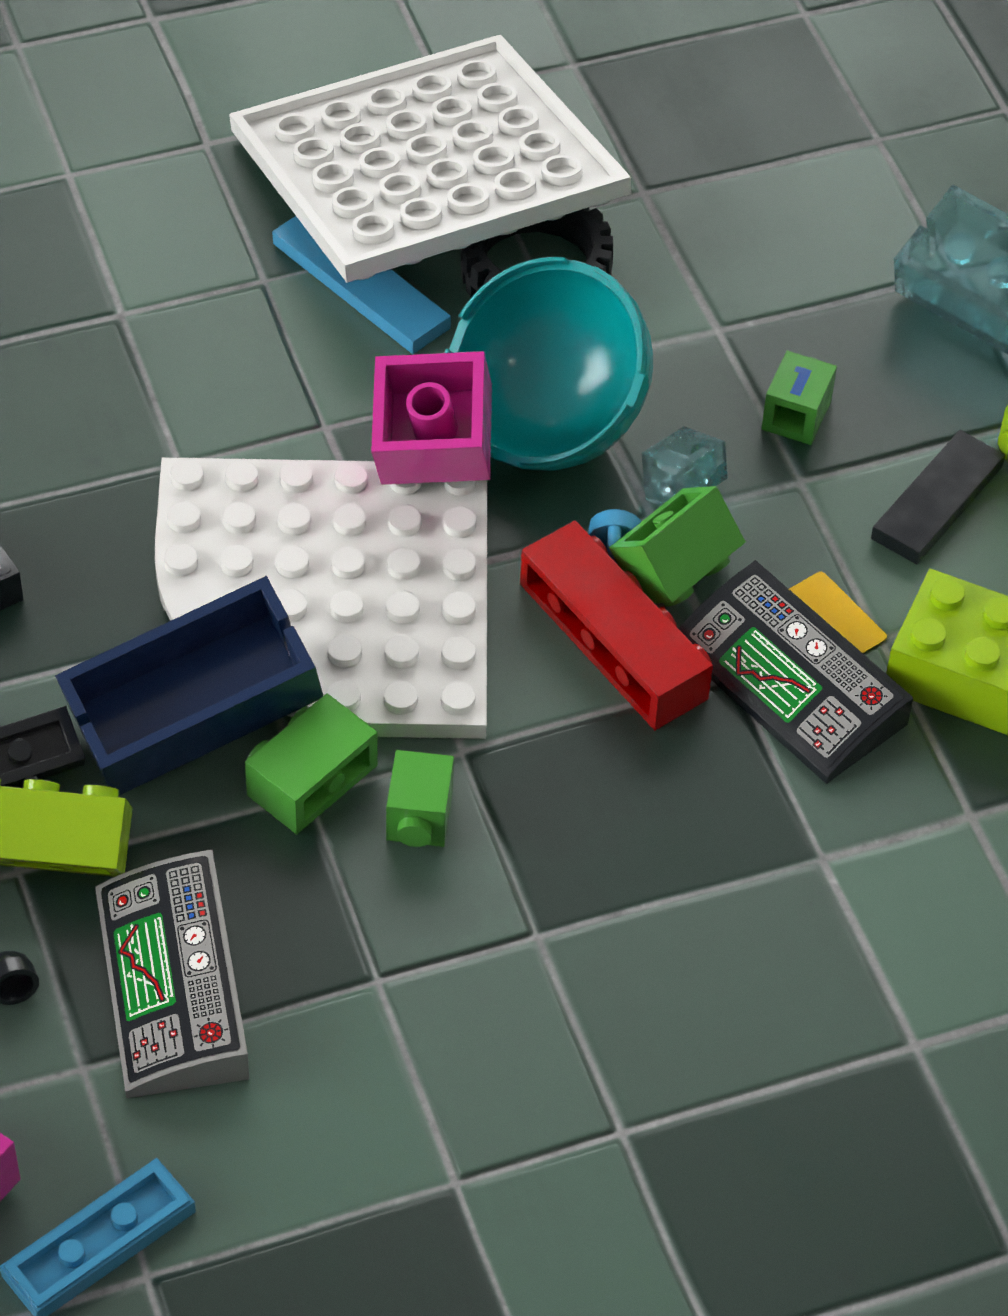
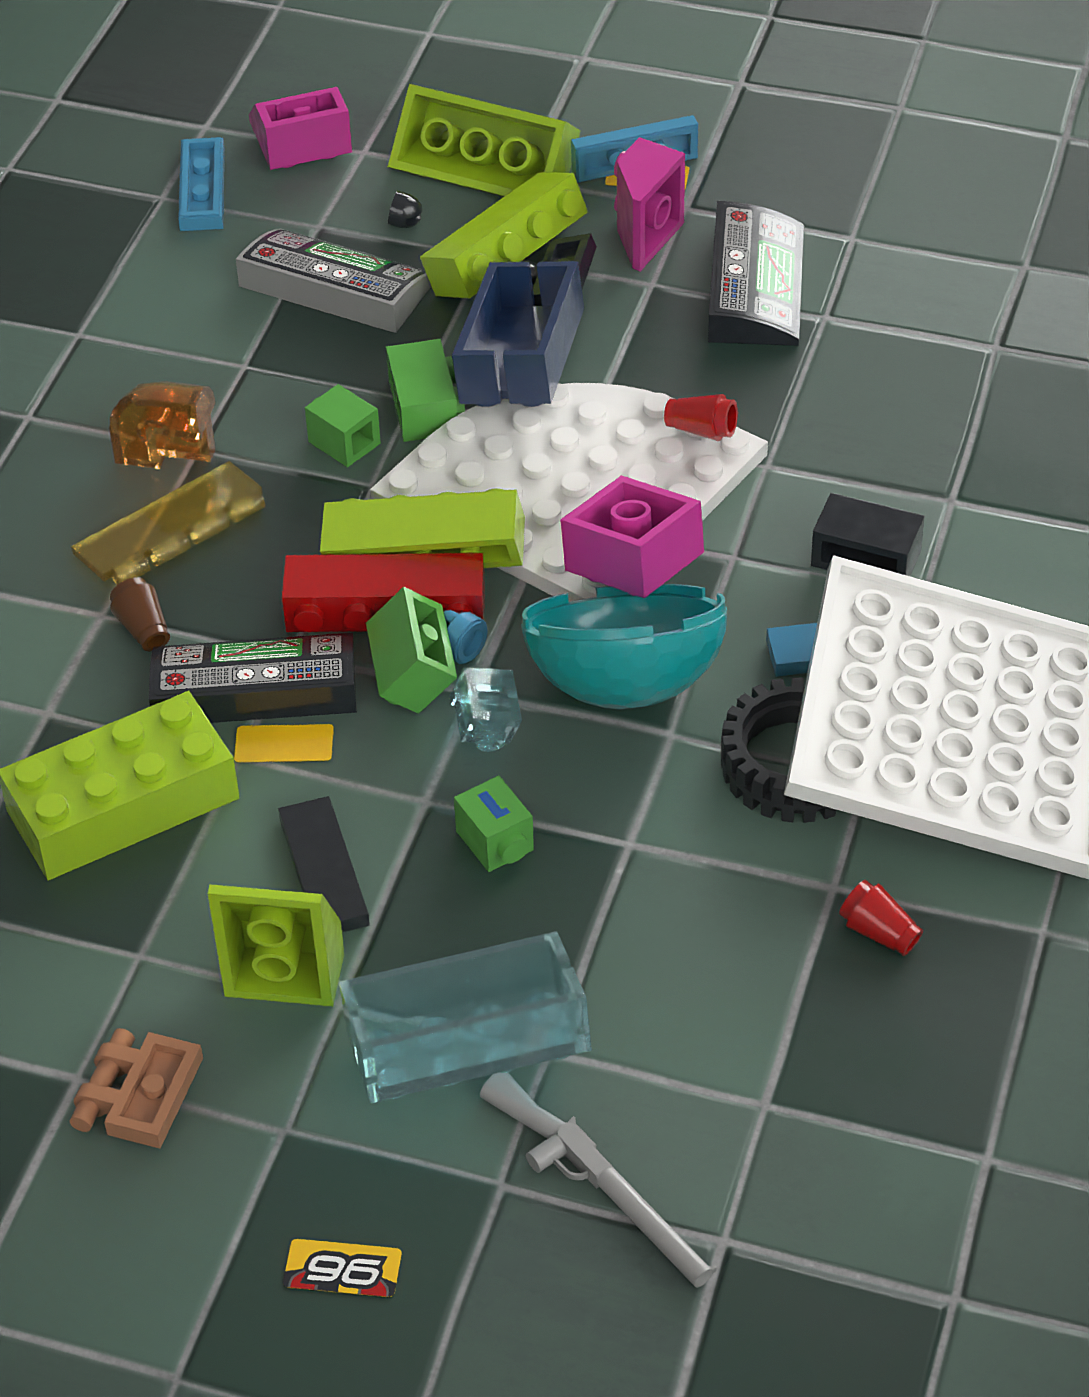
camera: 130 degrees right, 5 degrees down
none -> clear yellow windscreen [71,461,265,585]
none -> clear orange brick [109,381,216,469]
none -> reddish brown cone [110,577,170,652]
none -> lime brick [320,488,525,568]
none -> red cone [664,394,738,441]
none -> black brick [811,493,925,576]
none -> red cone [839,880,924,956]

